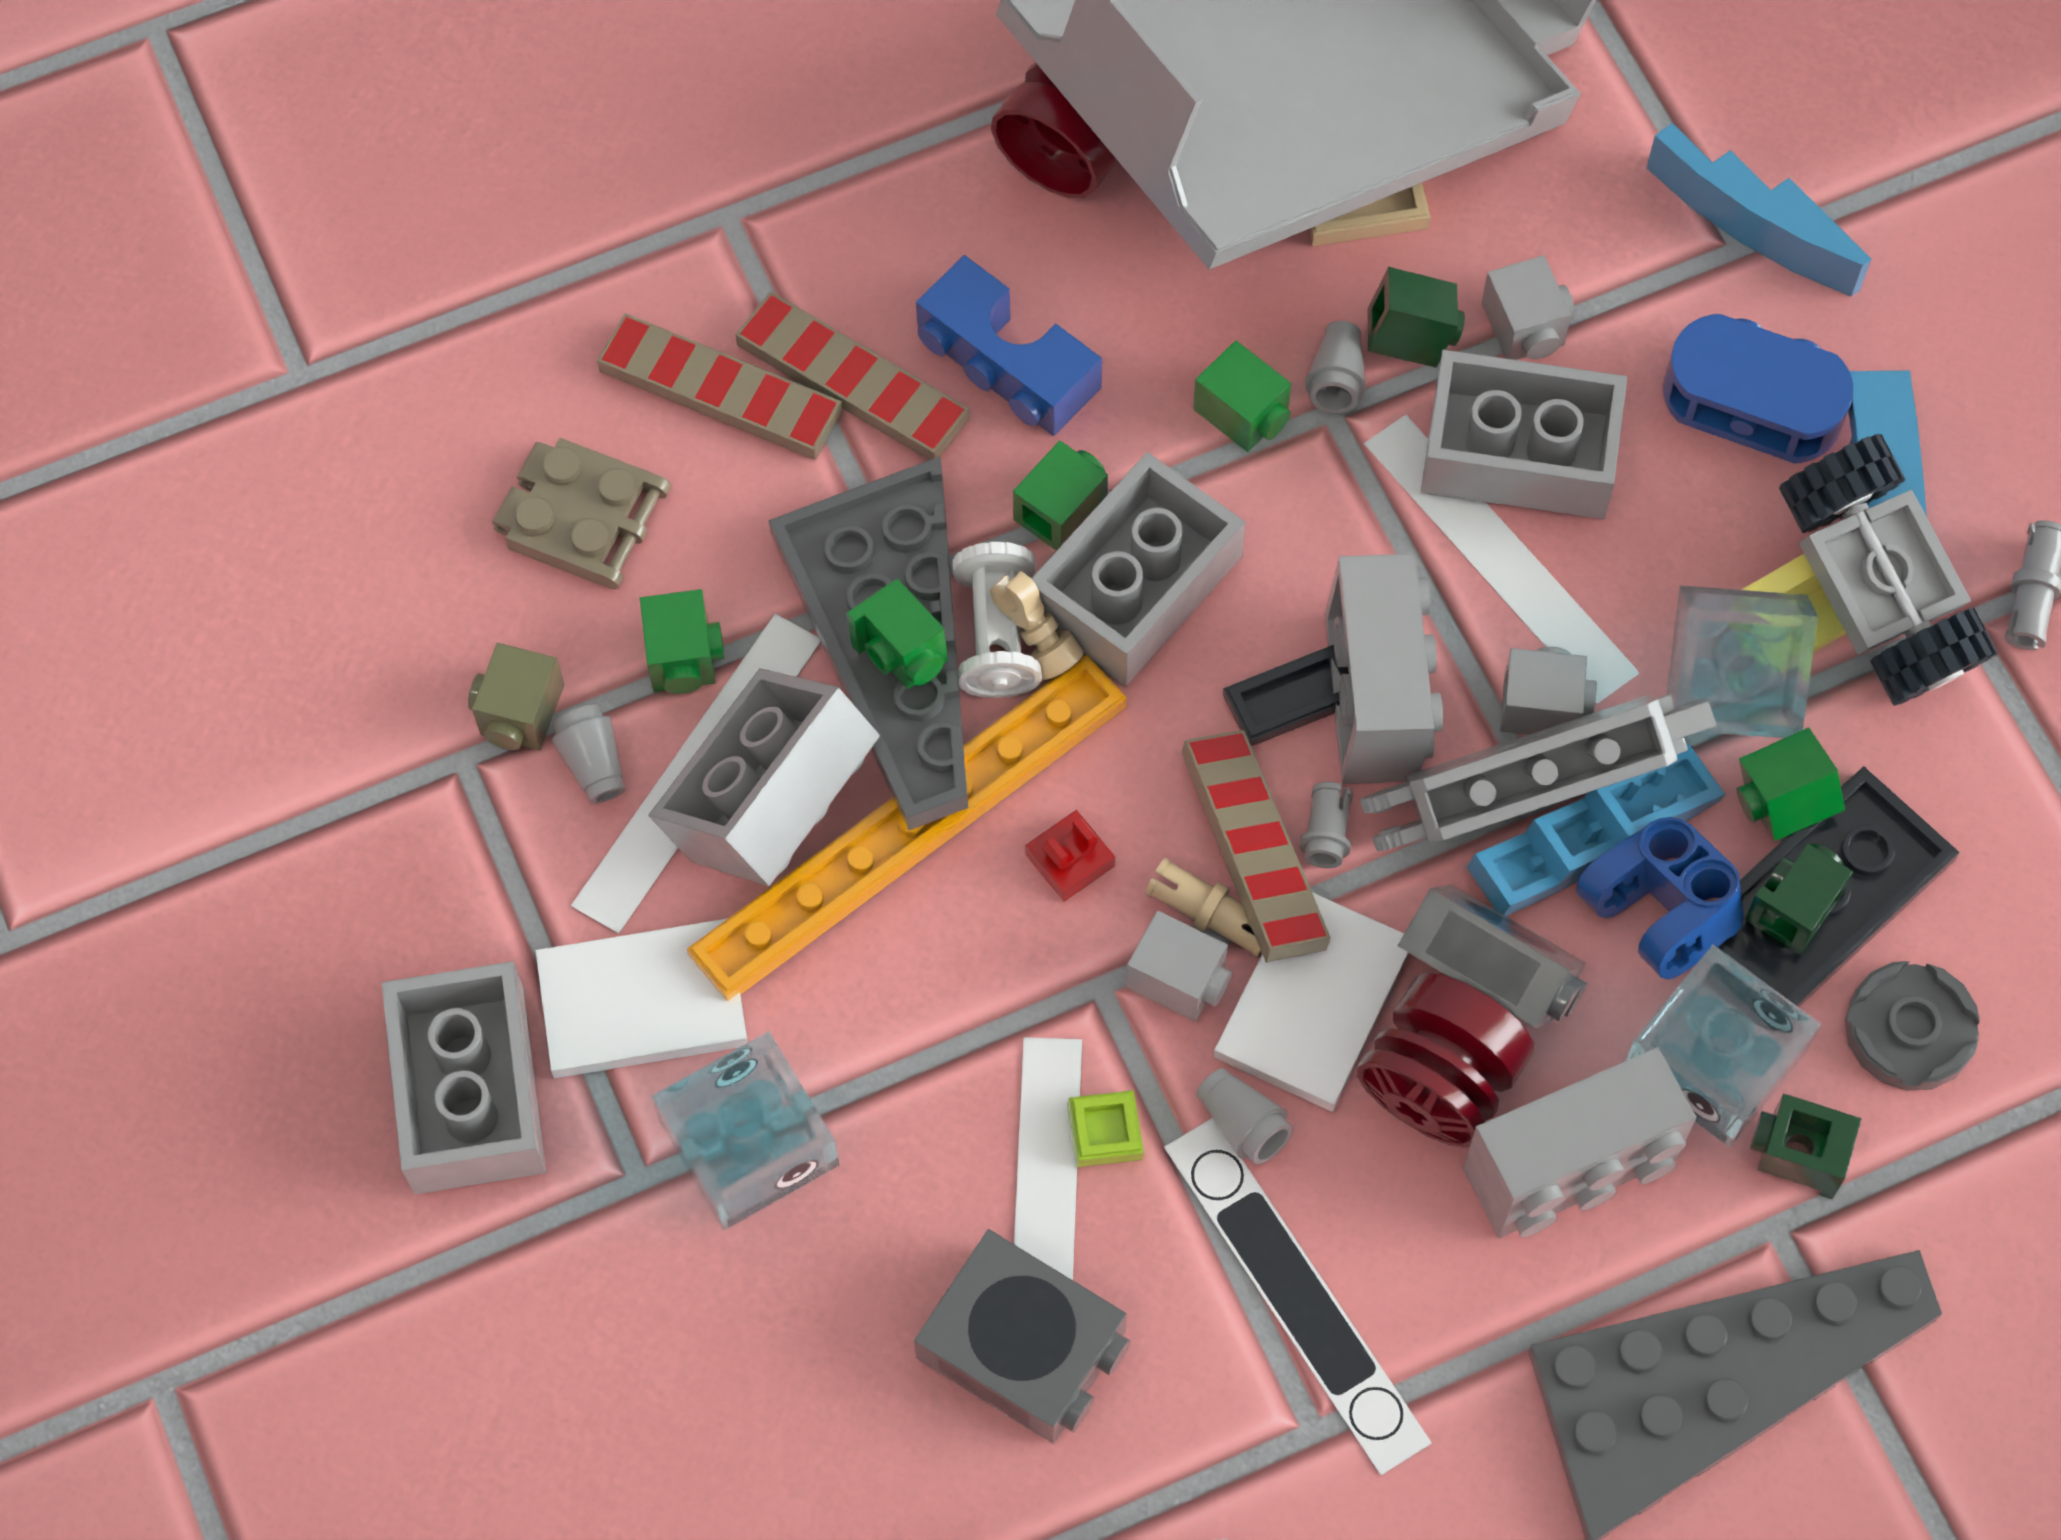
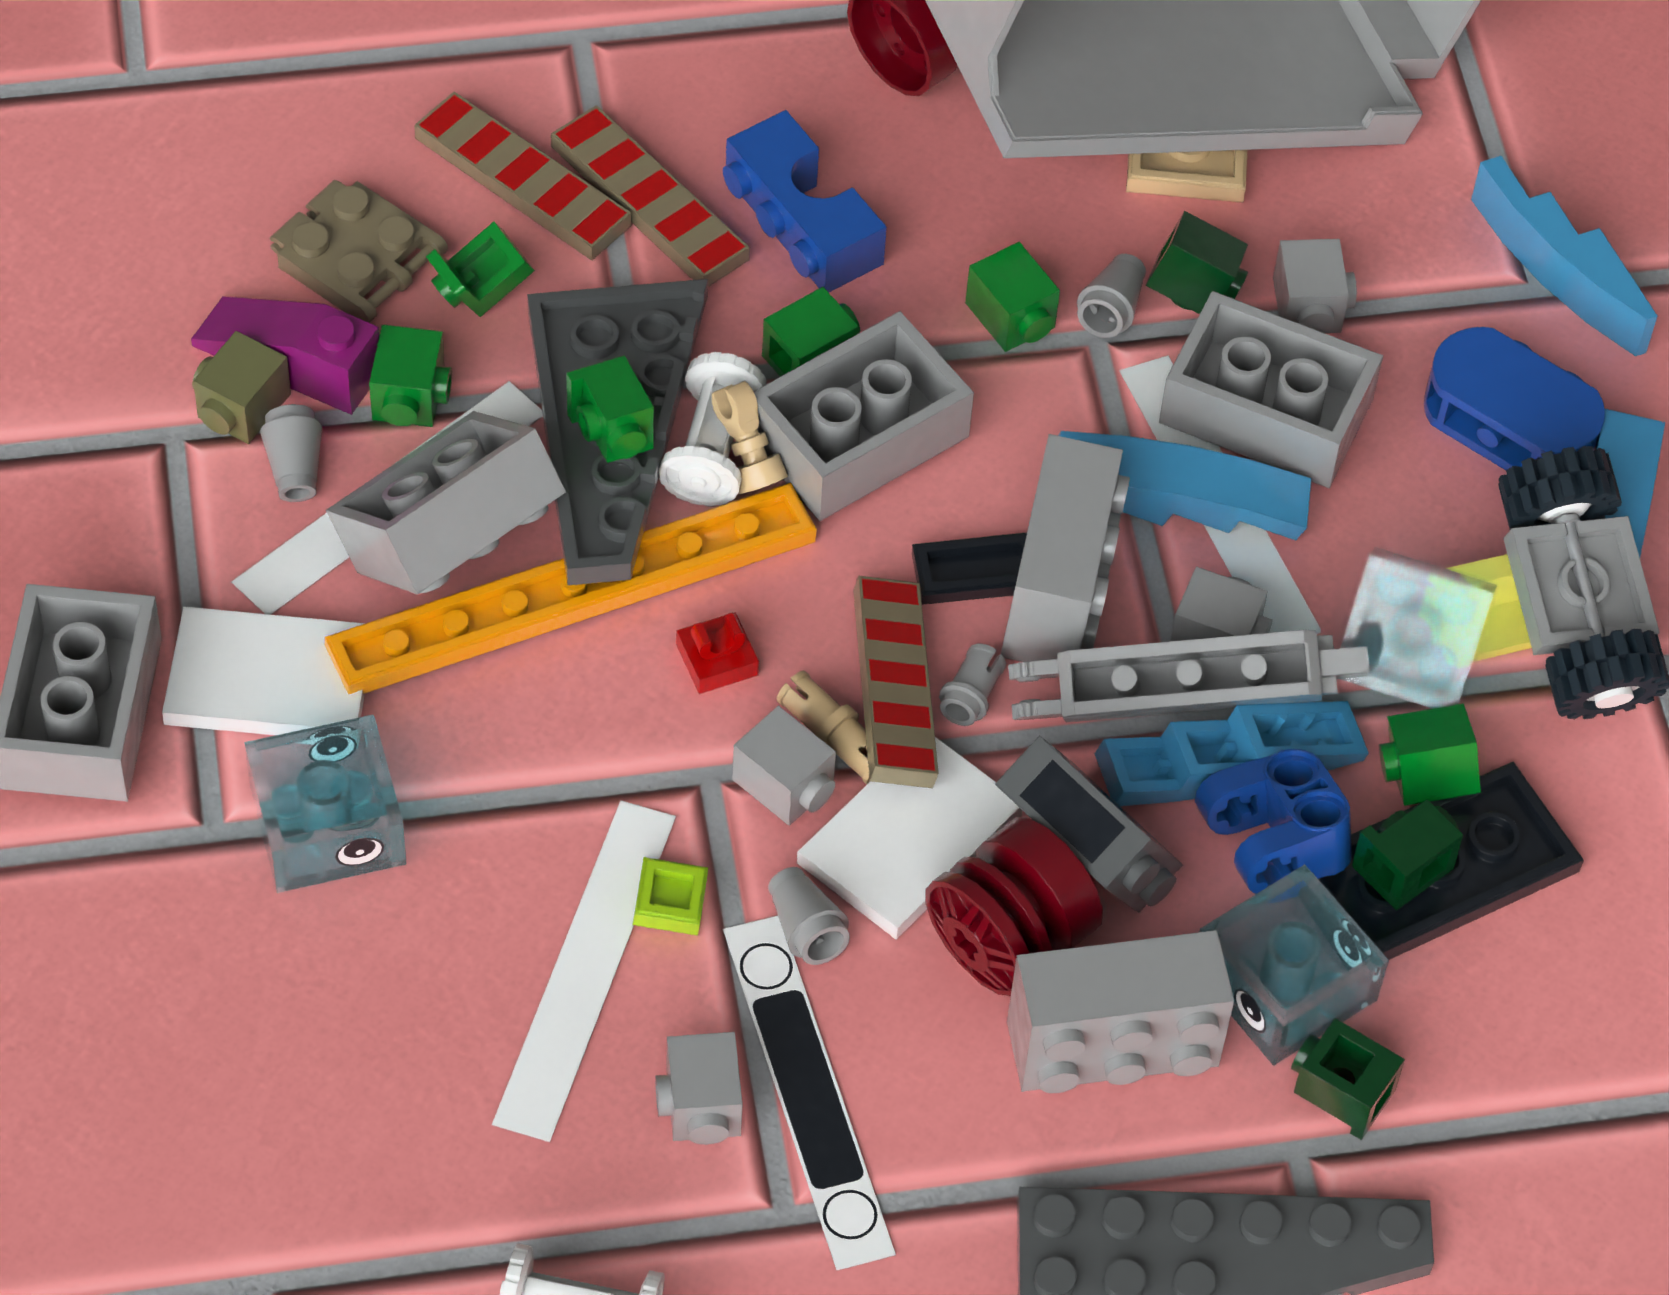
camera: 10 degrees right, 10 degrees down
dark grey brick [914,1229,1131,1444] -> none
dark grey tile [1845,961,1980,1091] -> none
none -> magenta slope [191,296,379,415]
none -> green bracket [426,222,535,317]
none -> light grey brick [655,1032,743,1145]
none -> dark azure slope [1058,431,1312,541]

